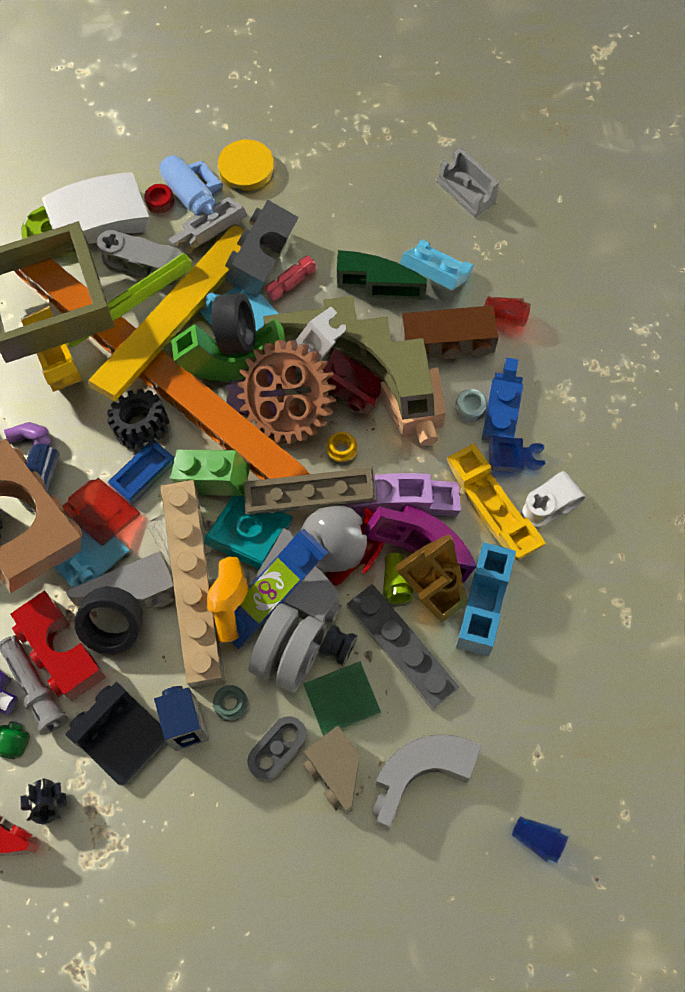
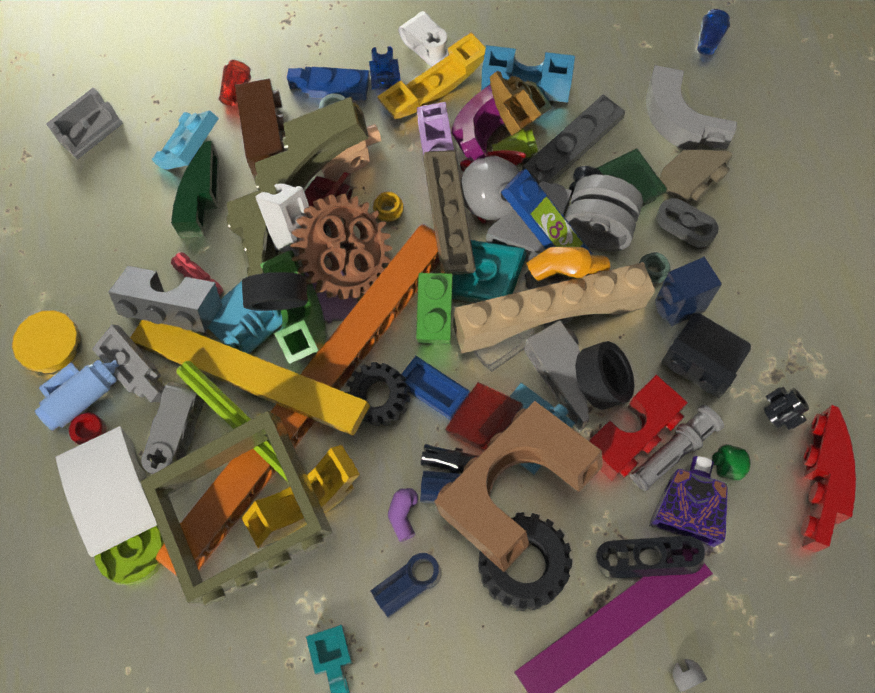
camera: 95 degrees left, 0 degrees up
none -> black pin [421,444,479,474]

